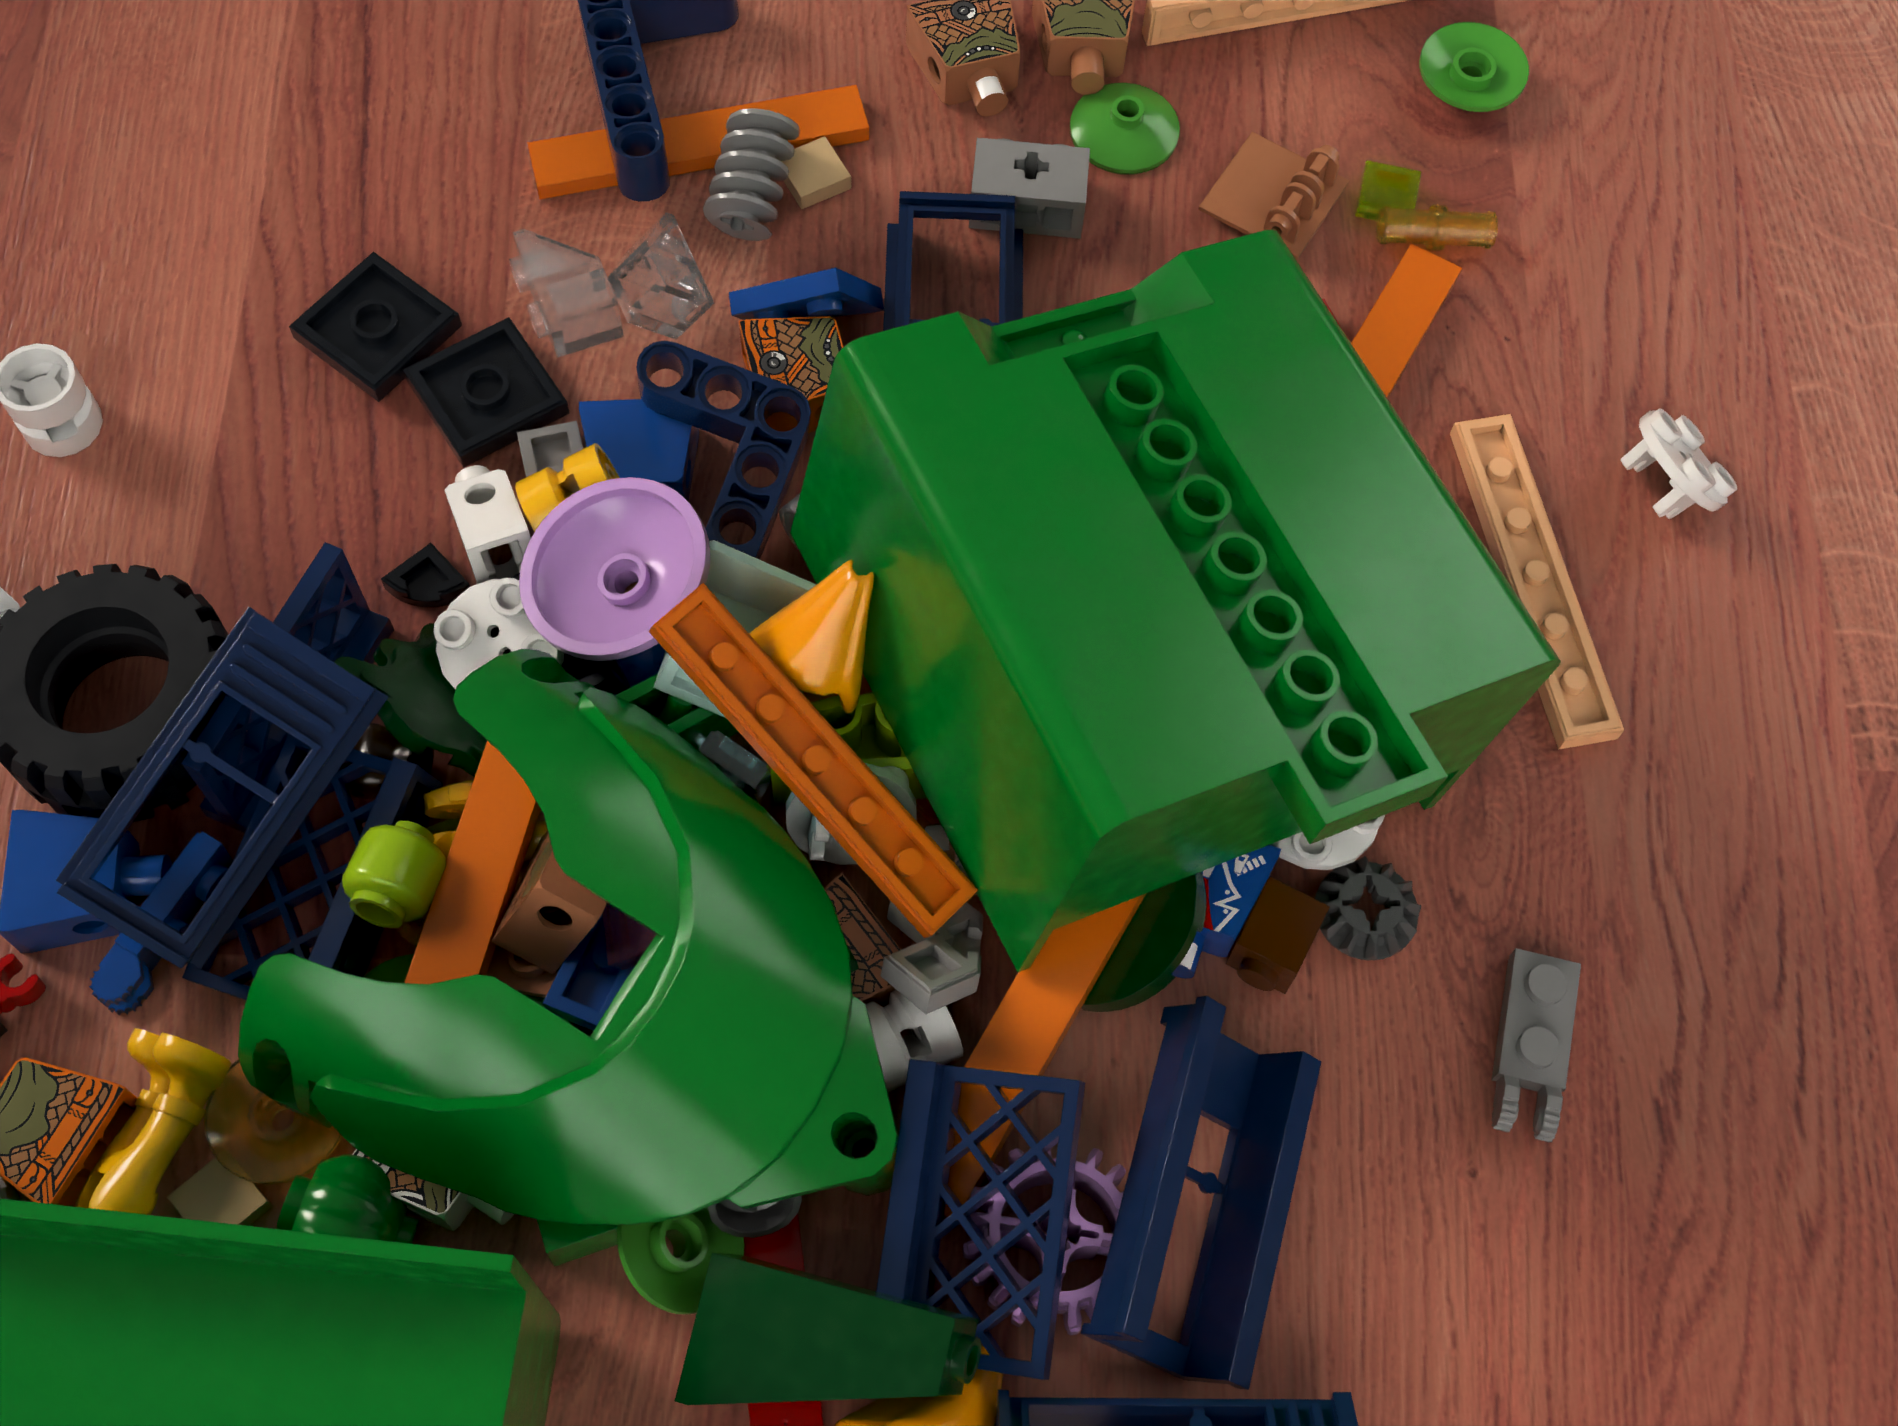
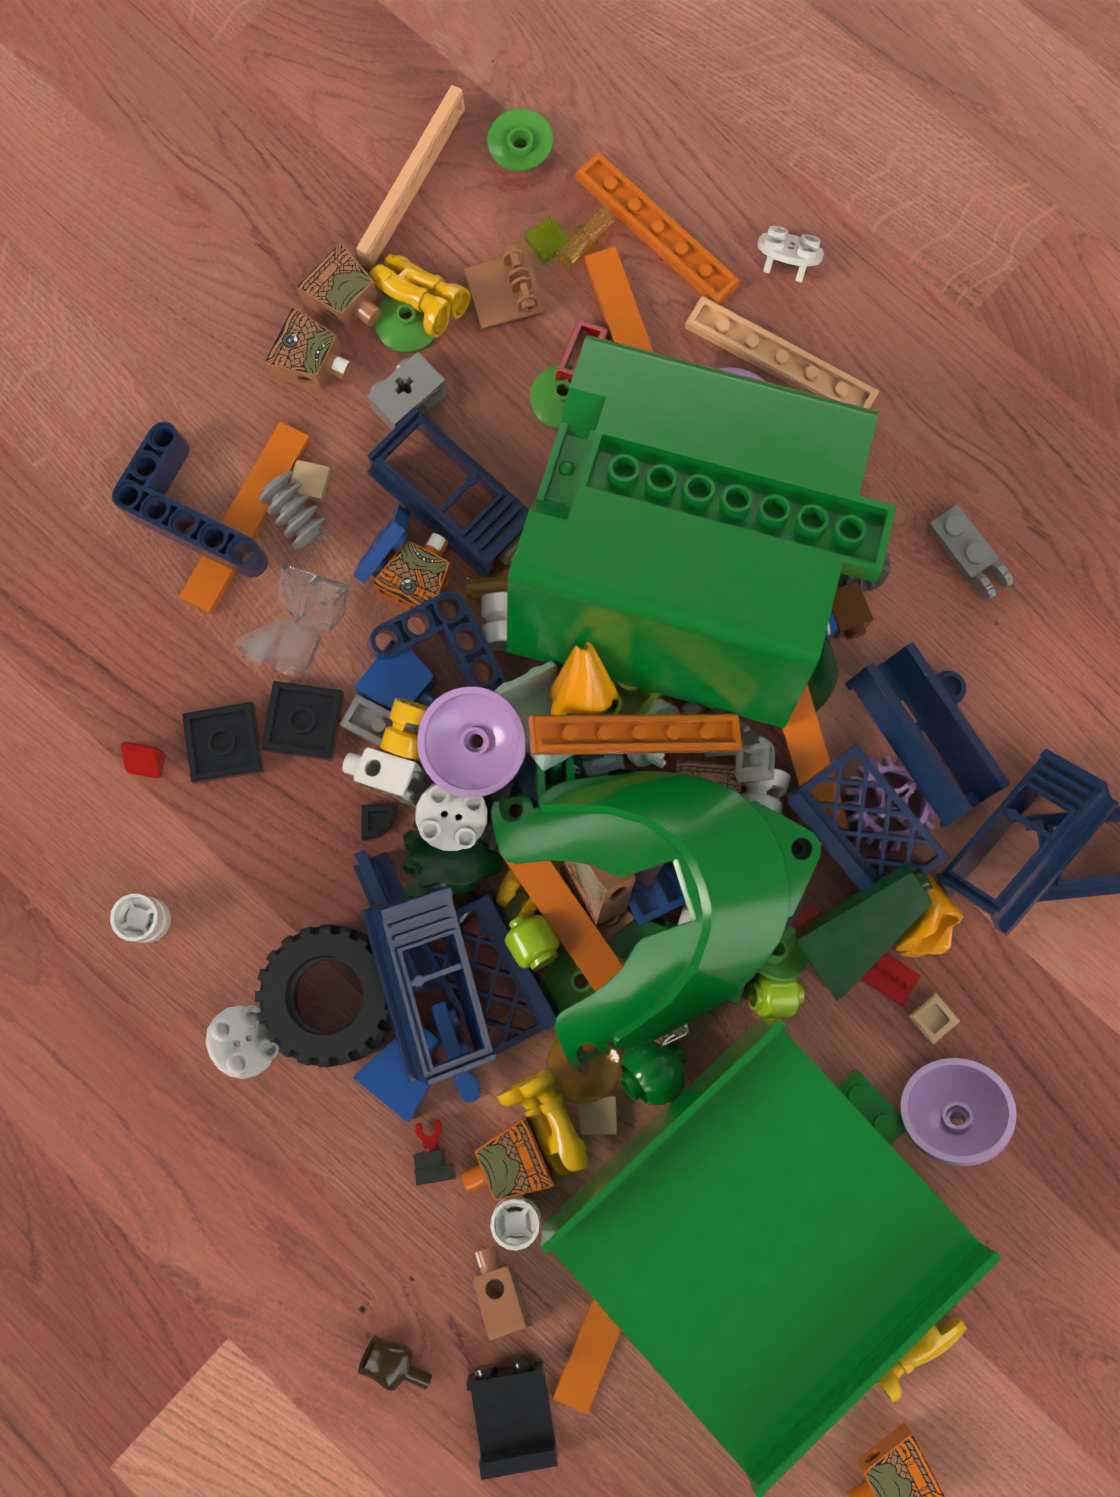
camera: 40 degrees left, 15 degrees up
none -> red slope [120,741,166,779]
none -> yellow piece [369,254,471,338]
none -> orange tile [575,152,741,305]
none -> lime head [747,973,804,1019]
none -> dark blue plate [936,671,966,704]

